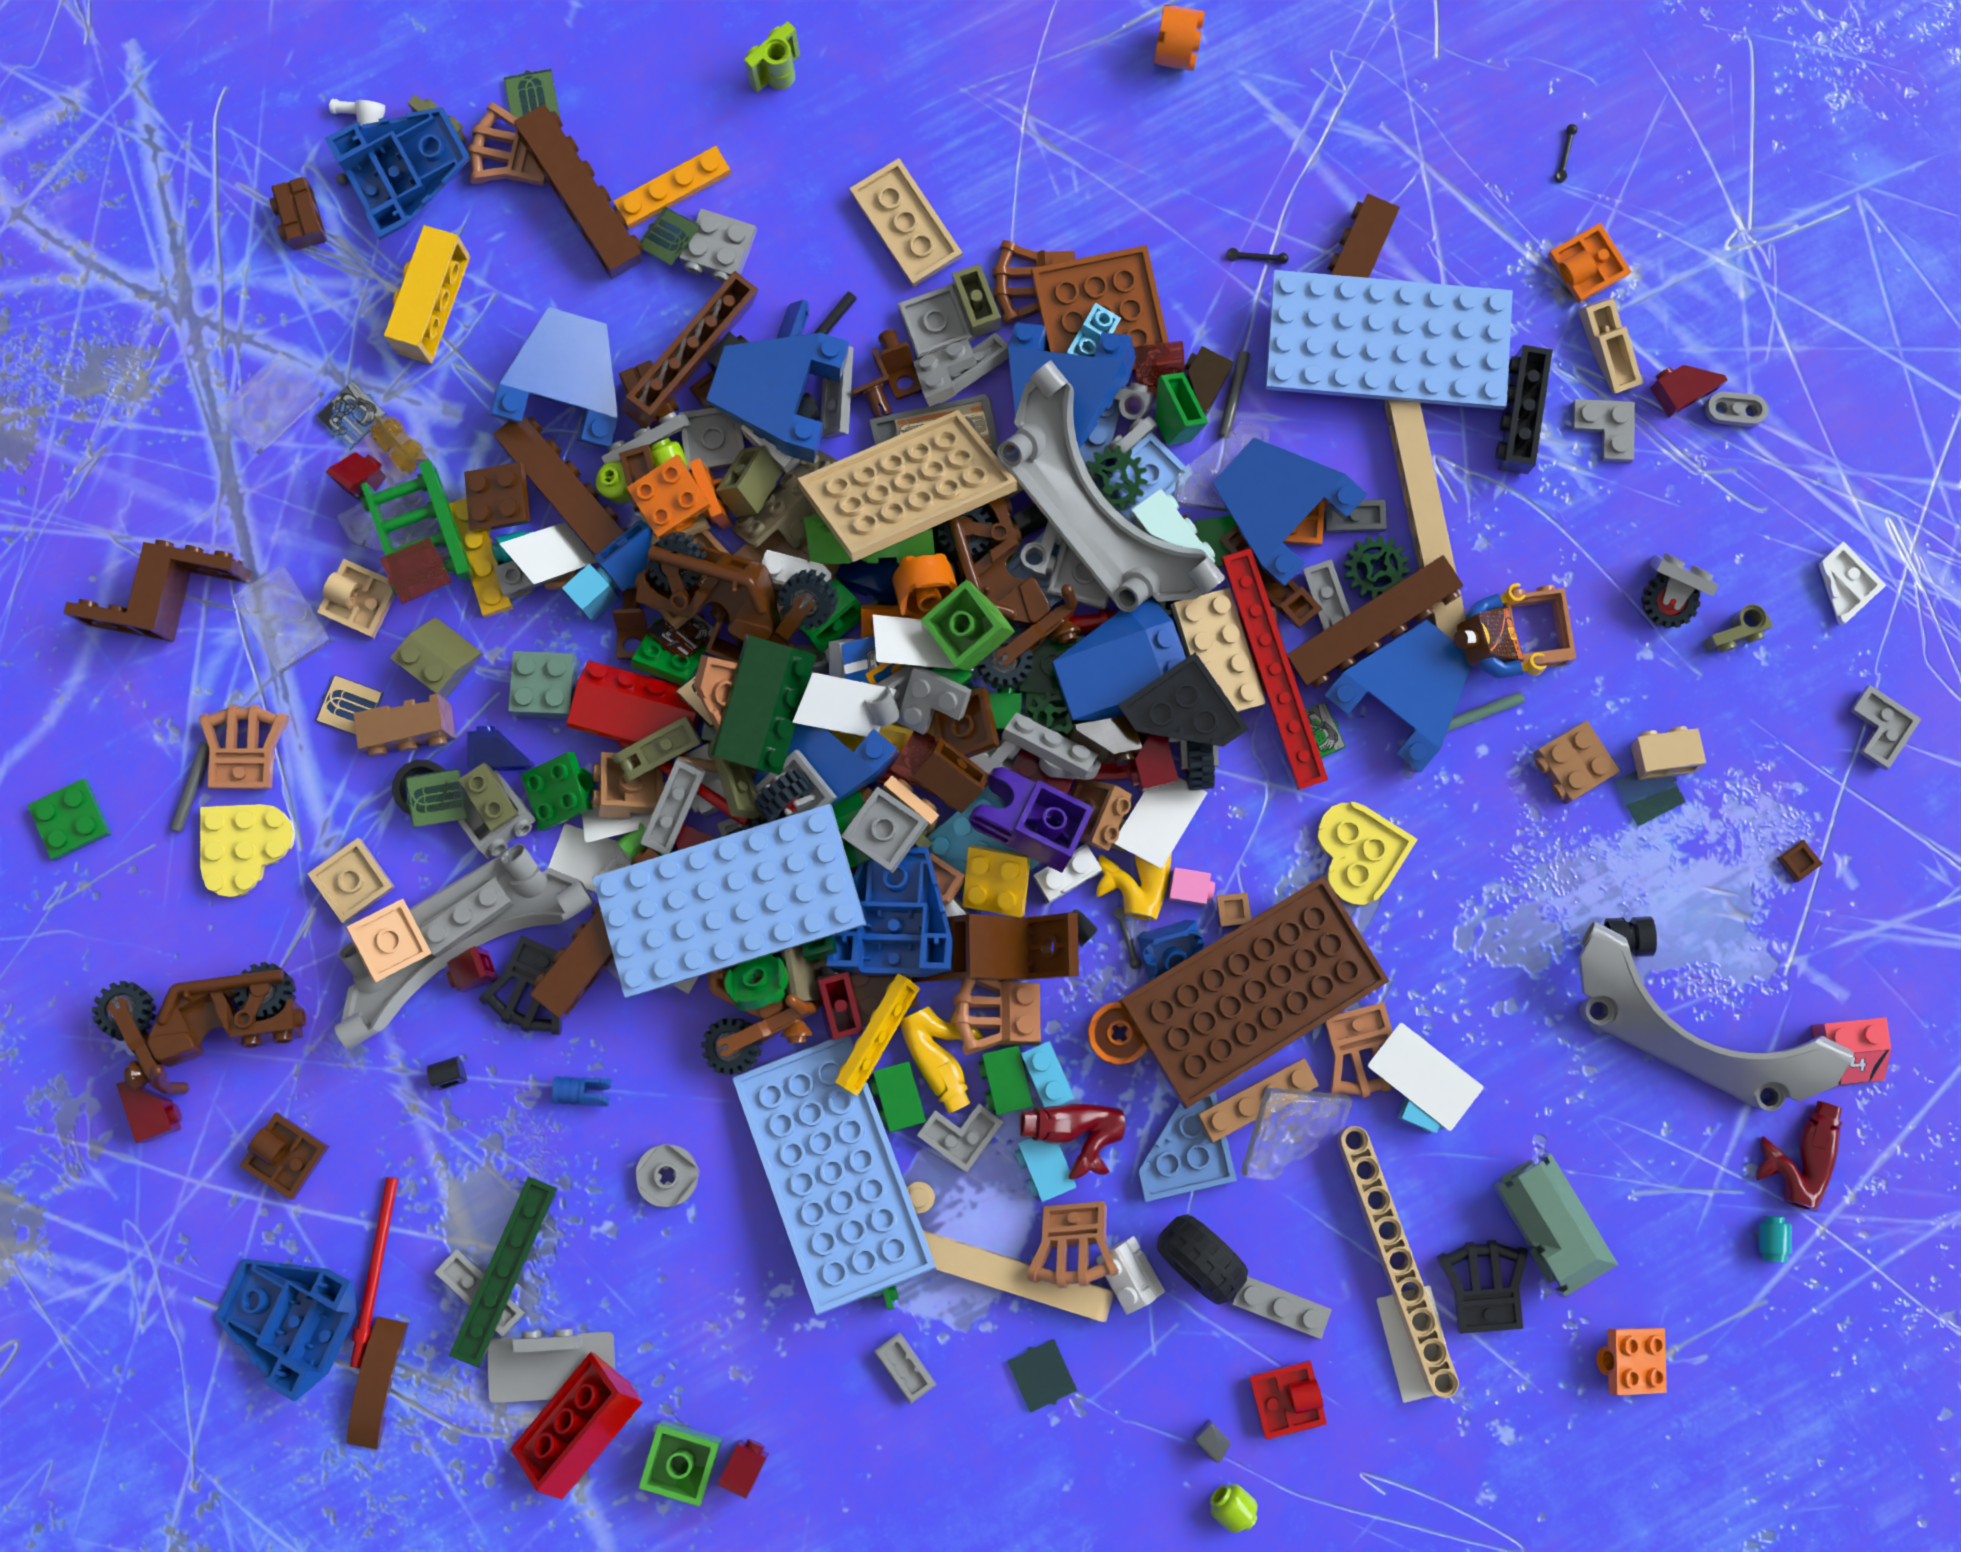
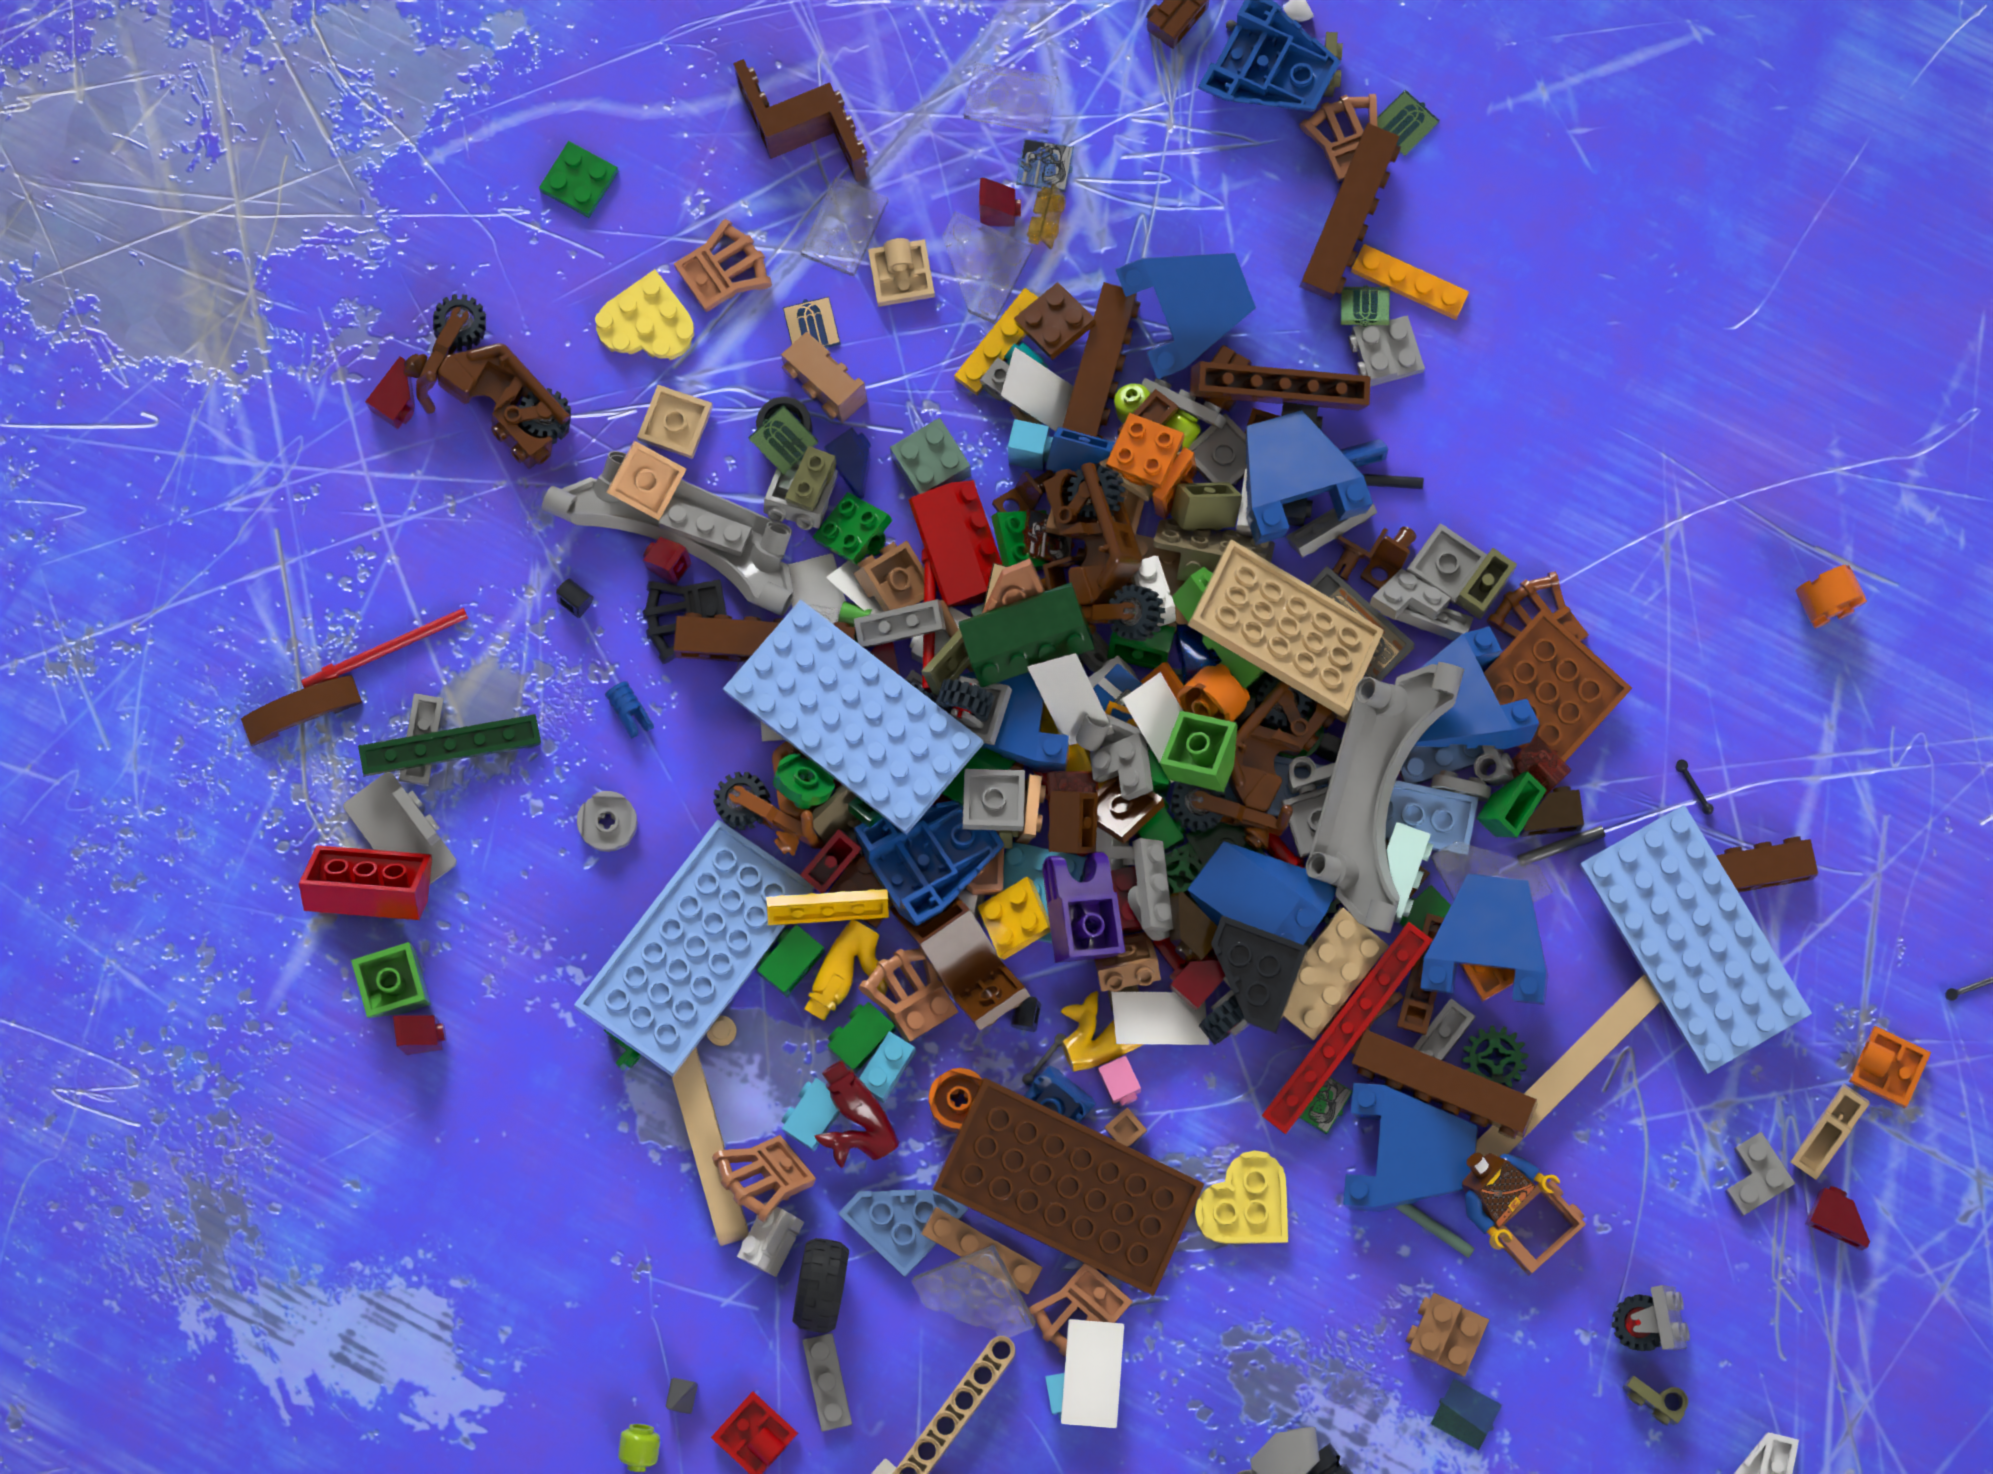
camera: 60 degrees right, 5 degrees down
dark grey bar [170,742,210,832] -> none
blue wedge [214,1259,357,1401] -> none
reddish brown plate [240,1113,330,1200] -> none
green fence [360,459,475,602] -> none
clear red piece [380,537,452,604] -> none
yellow brick [384,225,471,365] -> none
olive slope [390,617,483,699] -> none
olive plate [612,716,702,783] -> none
lime plate [744,21,800,93] -> none
tan plate [849,158,963,287] -> none
light grey plate [874,1332,937,1404] -> none
light grey plate [917,1104,1004,1173] -> none
piece [1007,1339,1078,1413] -> none
white brick [1033,844,1102,904] -> none
medium azure slope [1066,303,1121,357] -> none
dark green gear [1085,445,1148,511] -> none
dark grey plate [1324,500,1387,533] -> none
black brick [1495,345,1553,475] -> none
tan brick [1631,726,1706,780] -> none
light grey plate [1705,392,1768,427] -> none

